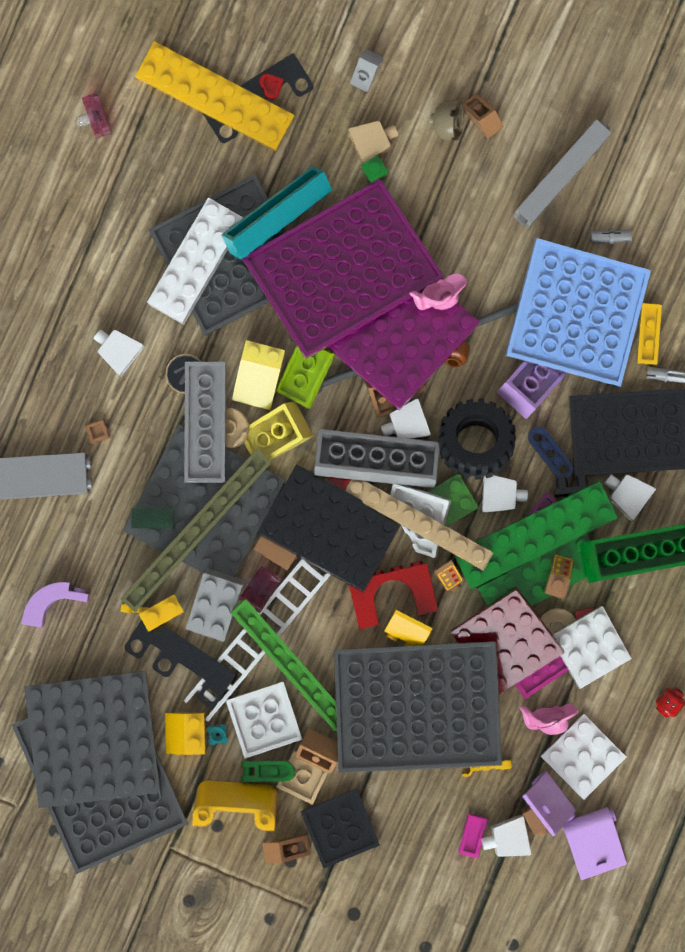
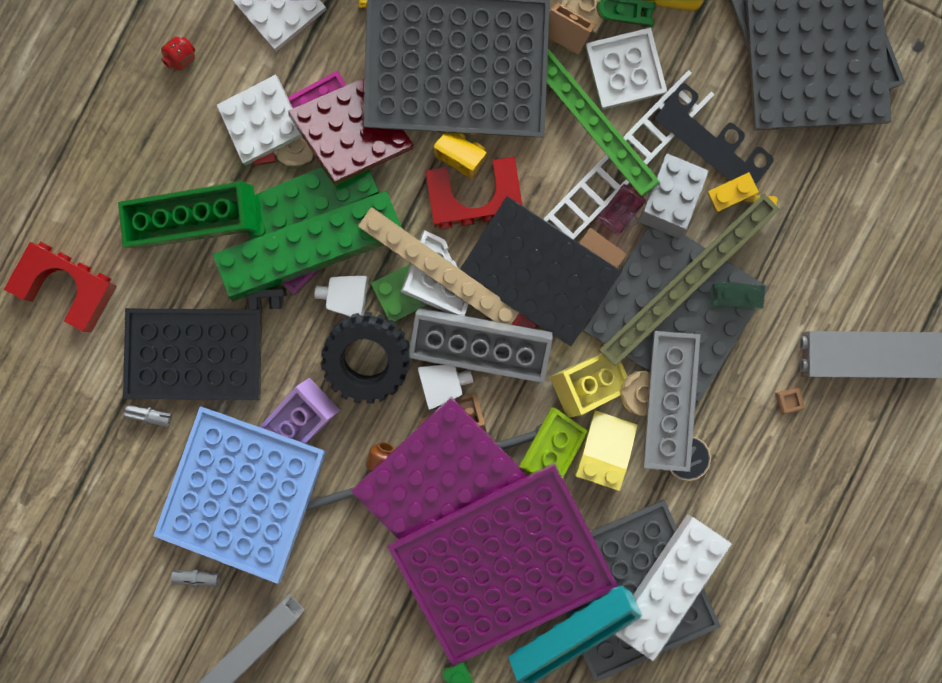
camera: 170 degrees left, 0 degrees up
lavender arch [21,582,90,627] -> none
white torso [94,330,145,377] -> none
yellow slope [165,712,206,755] -> none
teal plate [207,724,228,745] -> none
bright pink hair [409,274,467,310] -> none
medium nougat slope [433,560,464,593] -> none
bright pink hair [519,704,578,735] -> none
dark blue plate [528,427,573,478] -> none
medium nougat slope [543,554,574,599] -> none
white torso [604,474,656,521] -> none
yellow plate [636,303,662,365] -> none

